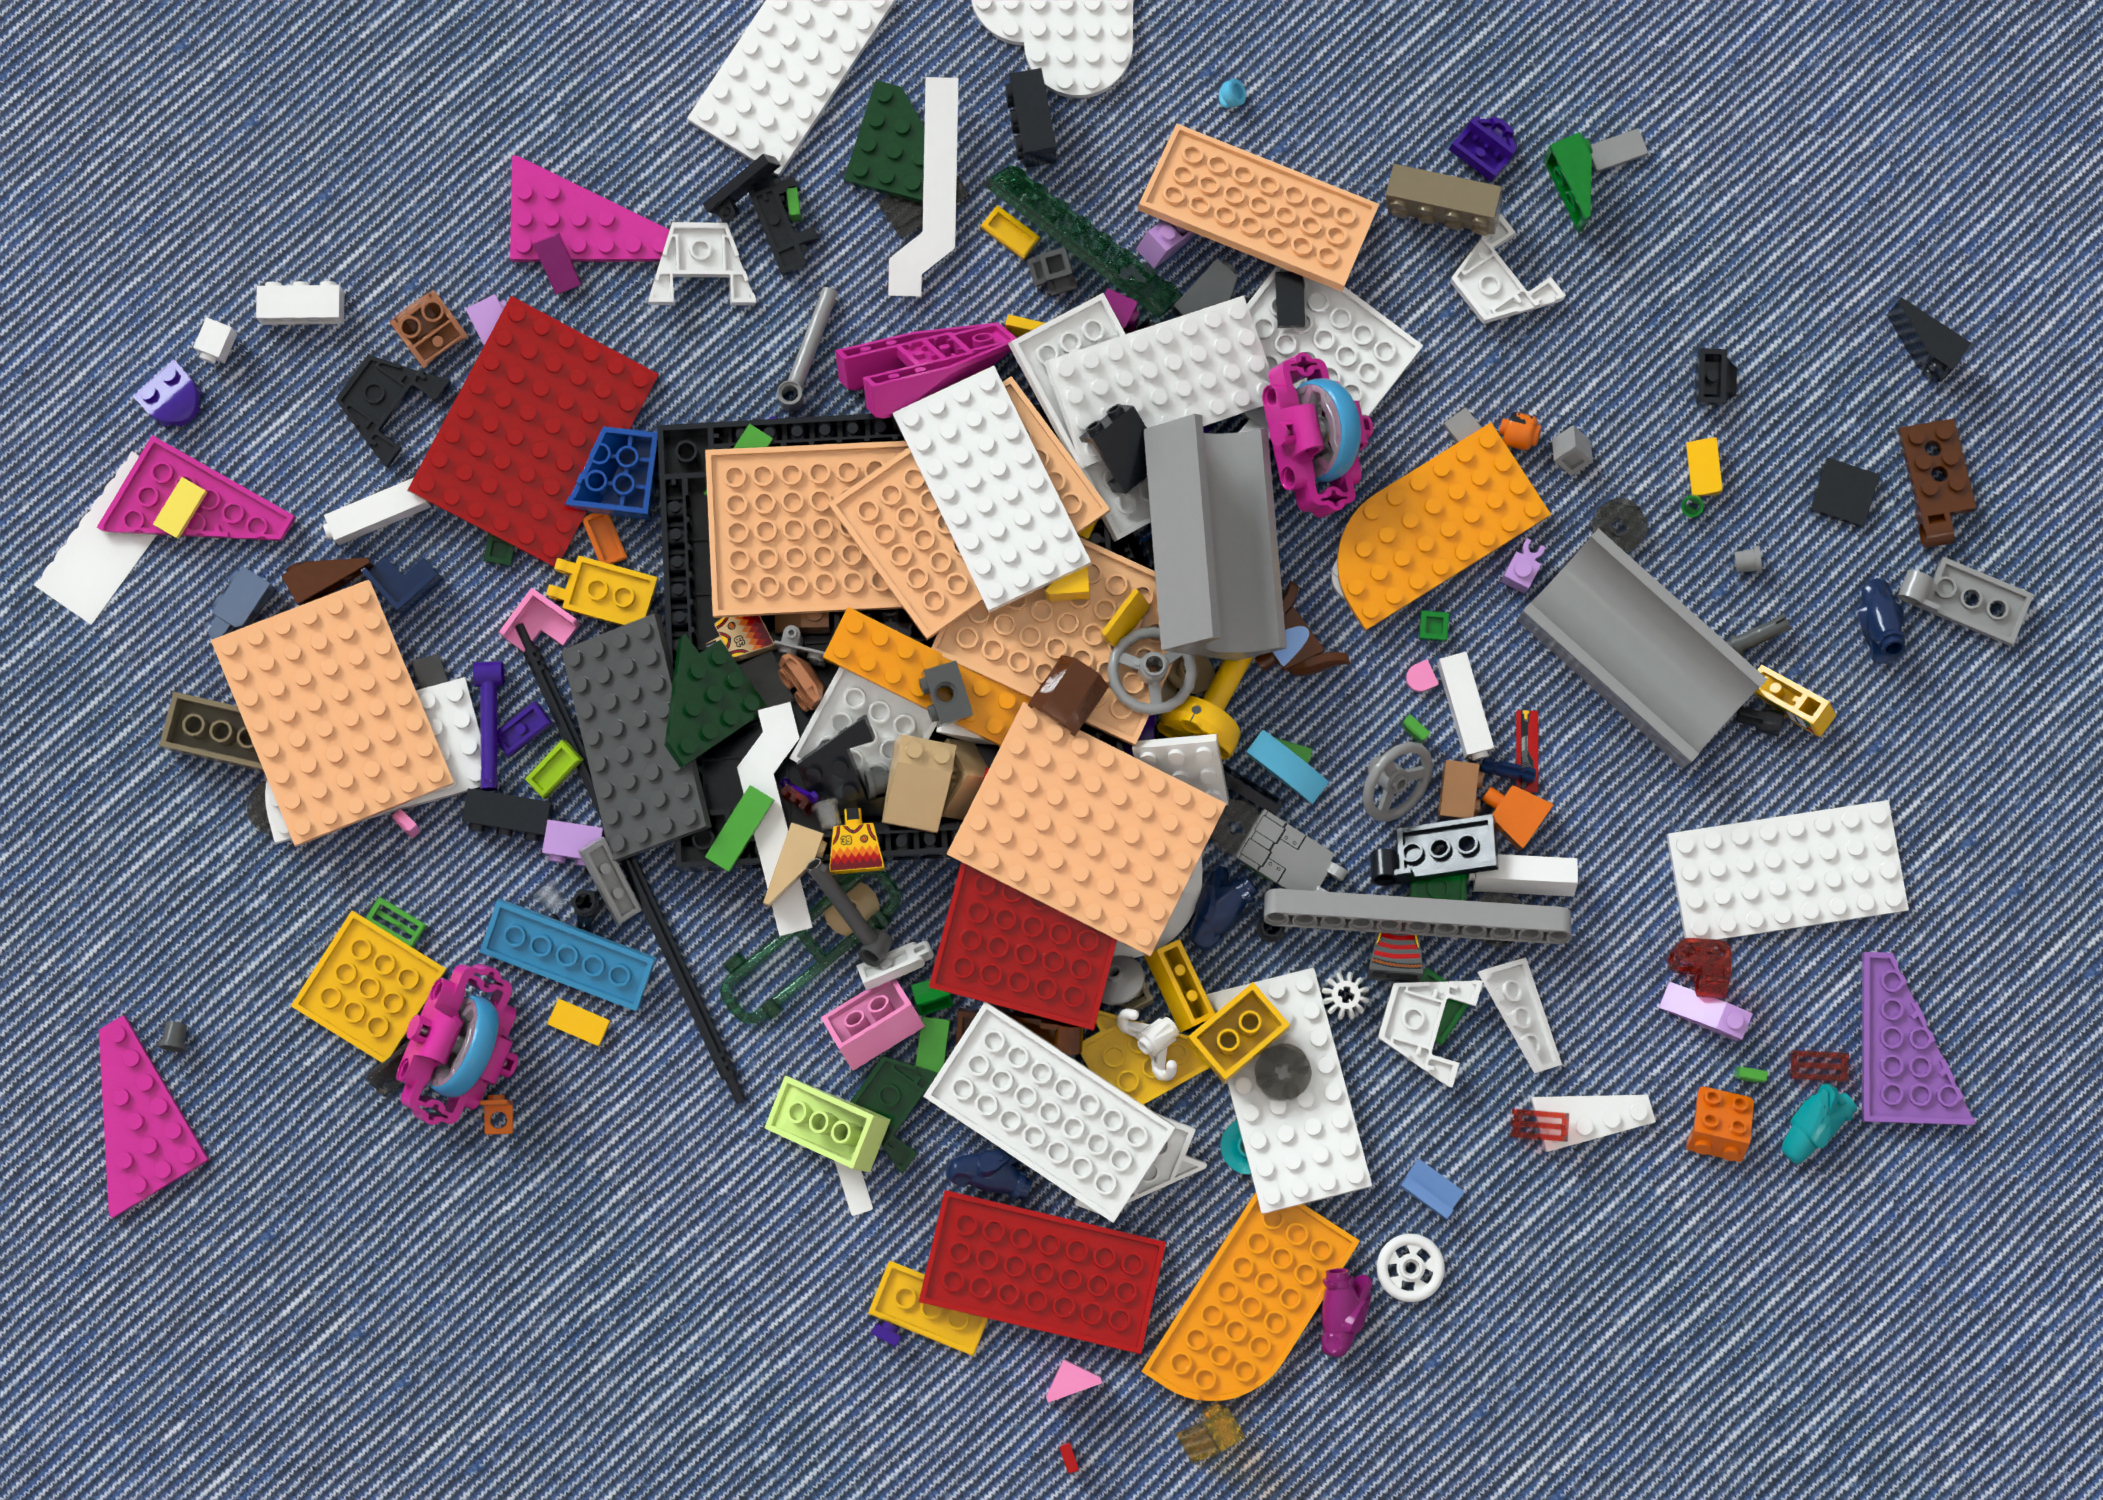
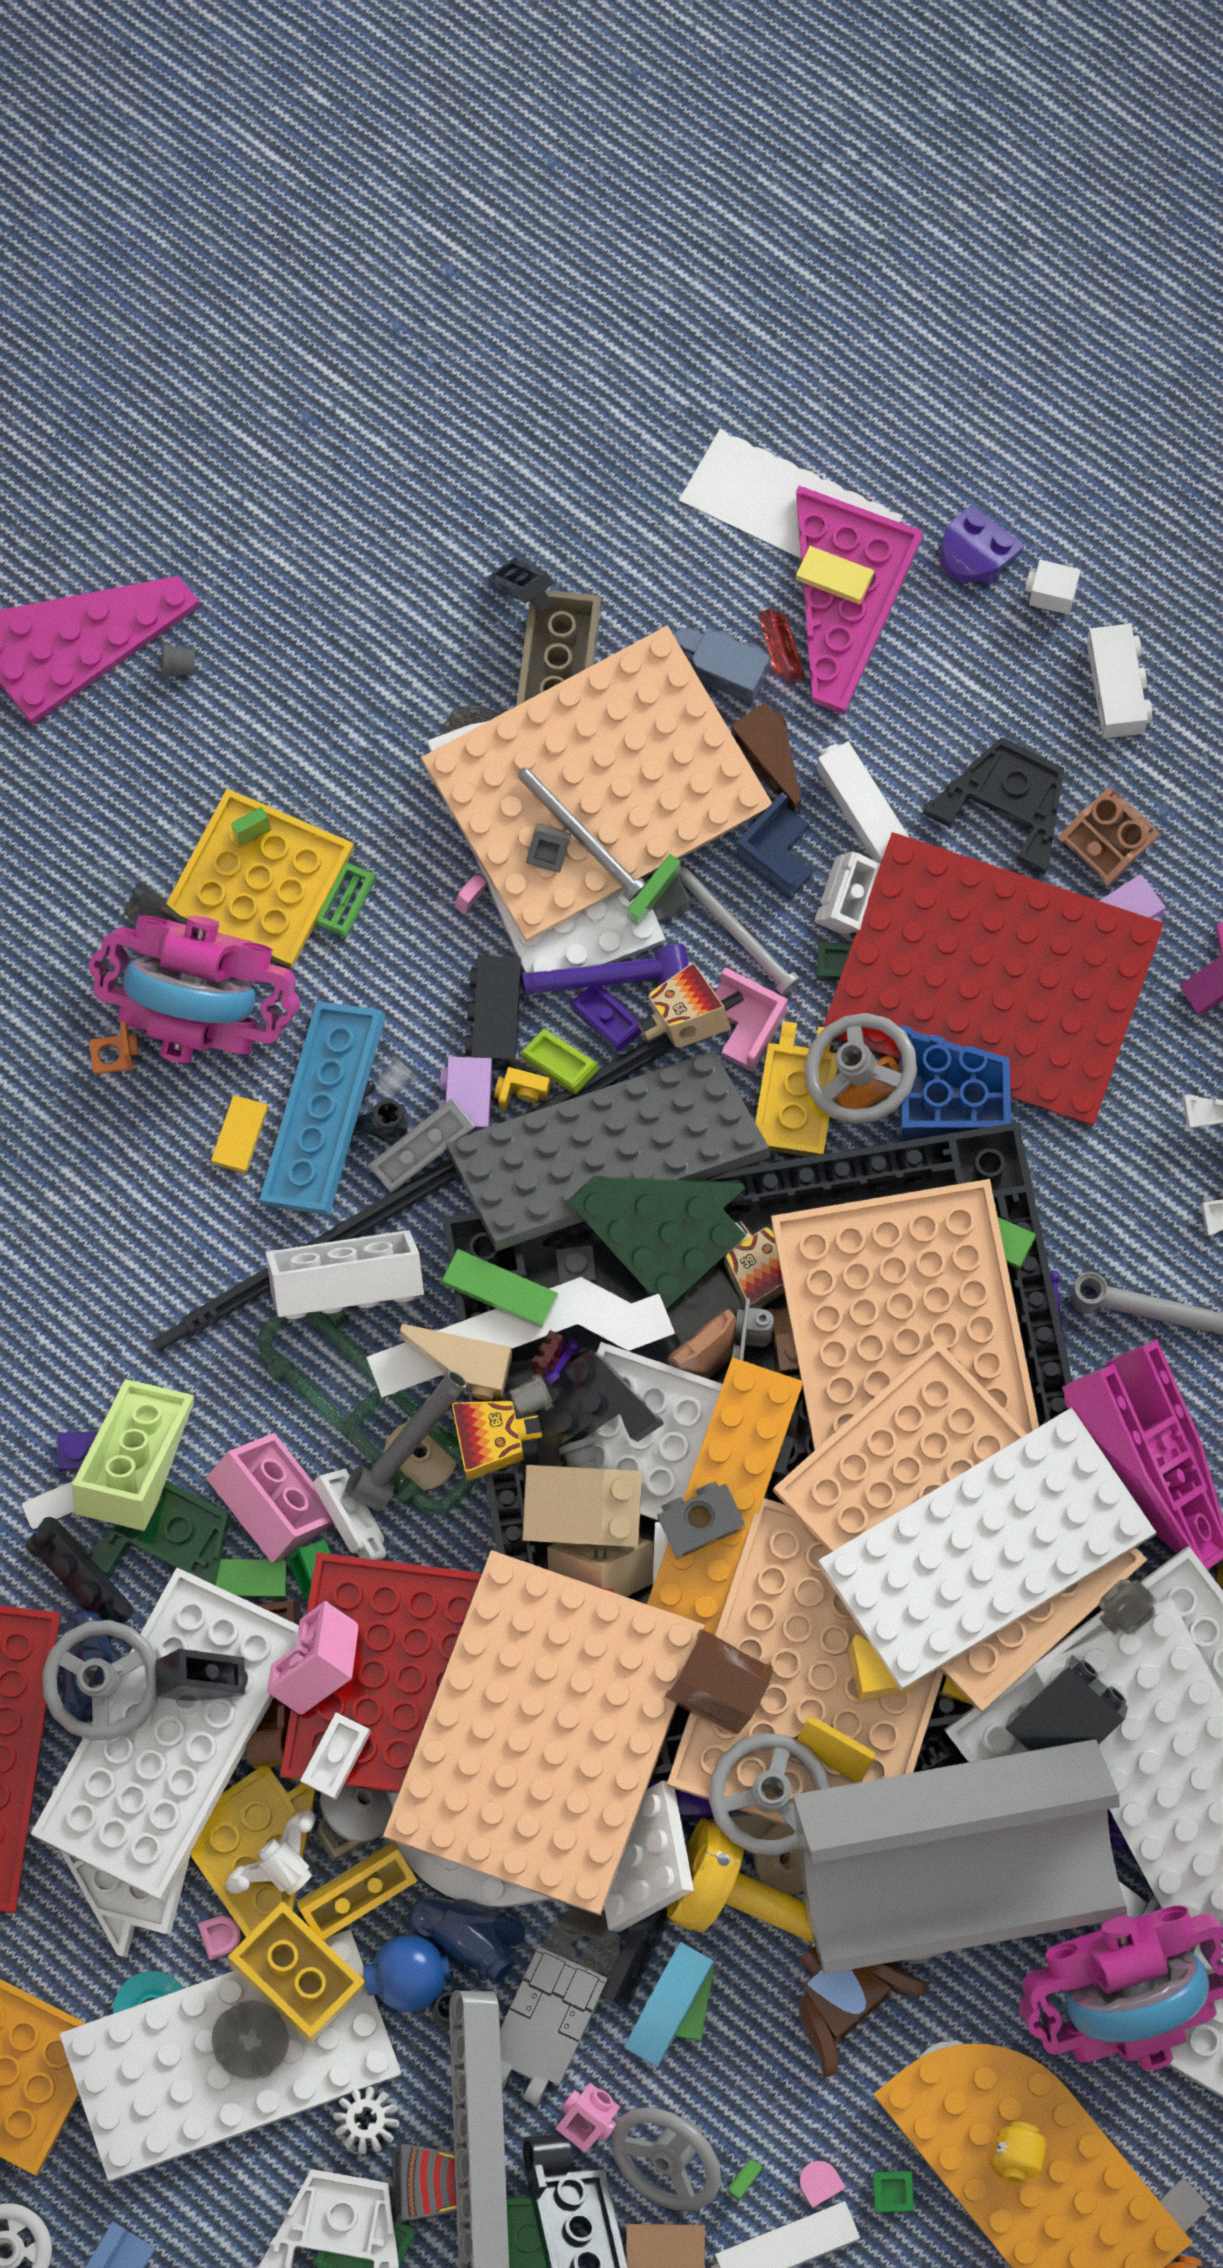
camera: 85 degrees right, 10 degrees down
none -> black plate [26,1517,134,1639]
none -> light grey piece [42,1620,158,1741]
none -> dark purple plate [58,1431,97,1472]
none -> black slope [156,1649,245,1701]
none -> bright pink tile [198,1916,242,1961]
none -> bright green tile [231,807,271,847]
none -> white brick [266,1230,424,1319]
none -> bright pink panel [267,1601,358,1714]
none -> white plate [300,1713,371,1800]
none -> blue brick [363,1935,451,2012]
none -> black hinge [487,557,554,612]
none -> yellow bracket [494,1067,551,1112]
none -> flat silver bar [517,767,646,902]
none -> dark grey slope [526,824,571,873]
none -> bright pink brick [555,2083,620,2153]
none -> dark grey plate [556,1246,597,1285]
none -> bright green tile [627,854,681,926]
none -> torso [638,963,731,1048]
none -> light grey bar [678,866,801,996]
none -> clear red tile [758,608,805,683]
none -> light grey piece [804,1013,917,1124]
none -> white brick [814,852,880,935]
none -> yellow head [992,2121,1047,2184]
none -> clear smoke head [1099,1578,1157,1636]

